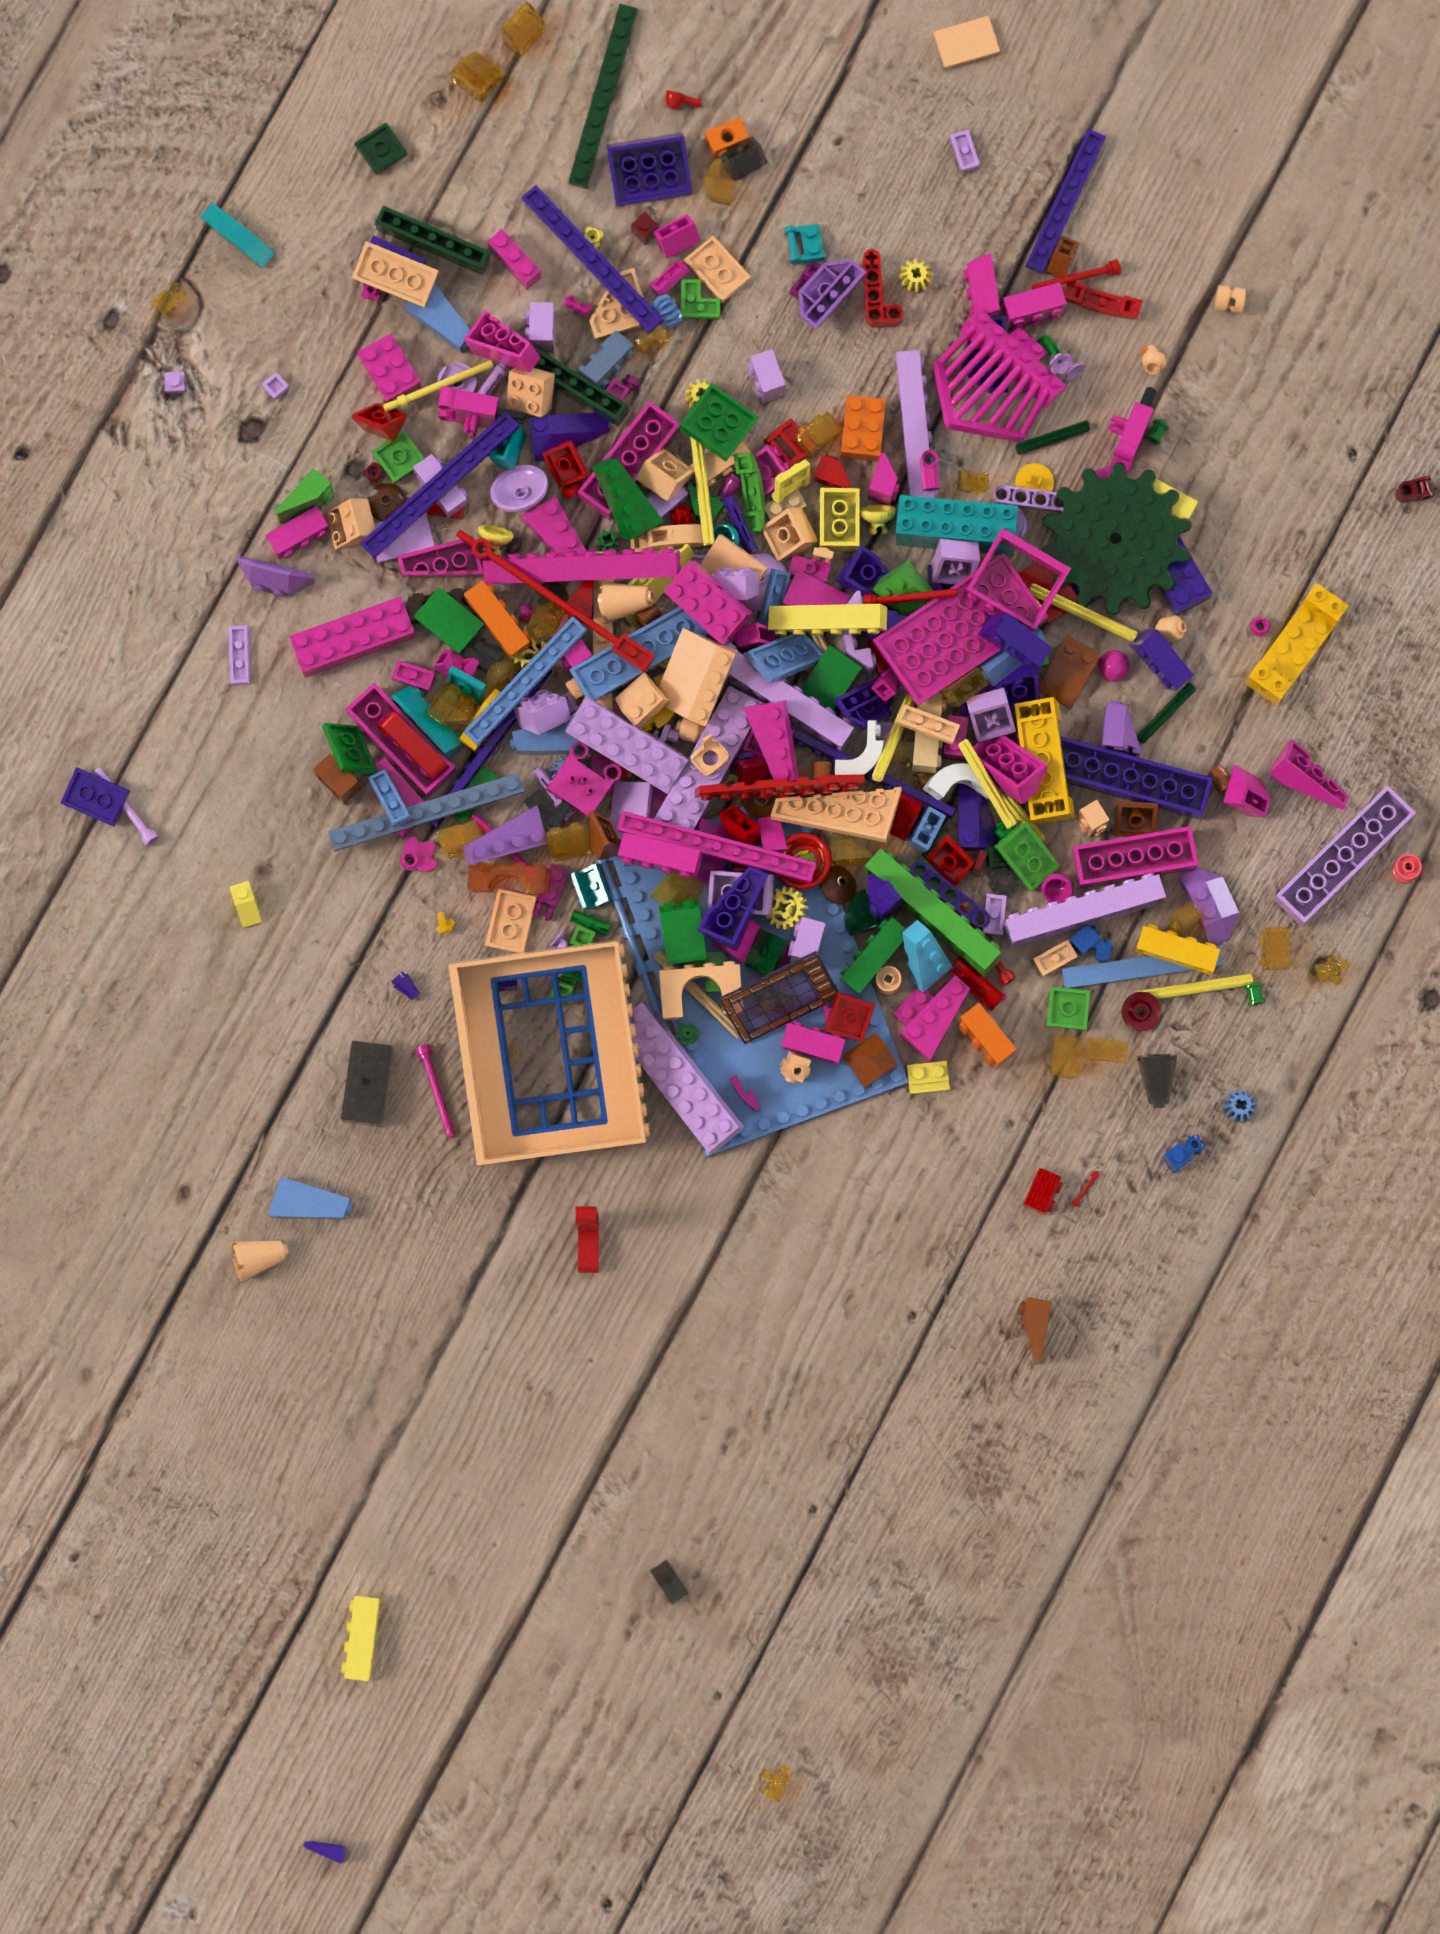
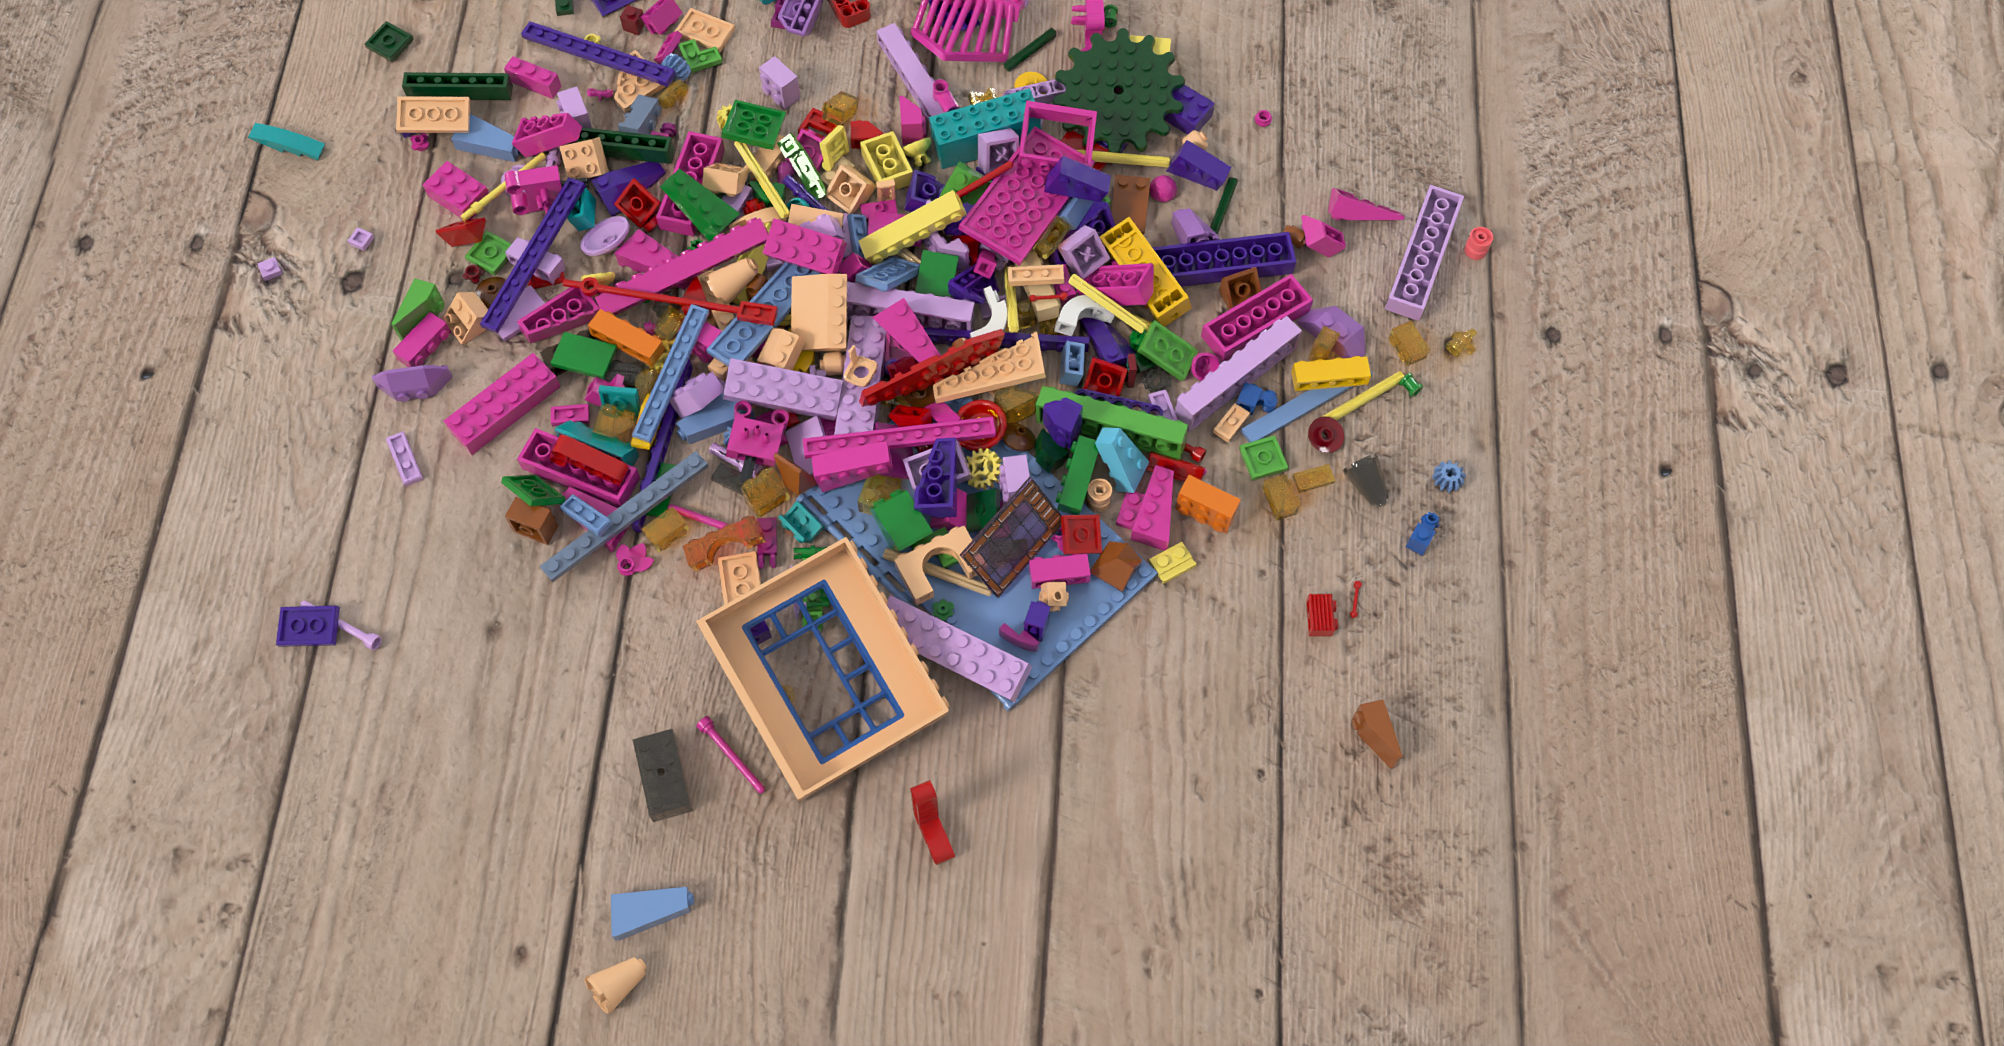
camera: 25 degrees left, 15 degrees down
clear yellow plate [151,283,187,318] -> none
light yellow slope [230,881,262,928] -> none
dark purple cone [391,971,420,1001] -> none
yellow plate [436,912,455,934] -> none
medium lavender wedge [462,805,548,866] -> none
orange brick [840,395,886,462] -> none
red brick [889,792,924,841] -> none
light nougat brick [1077,800,1109,837] -> none
yellow plate [1245,583,1349,706] -> none
none -> dark purple brick [1024,601,1050,642]
none -> red hinge [1029,292,1068,302]

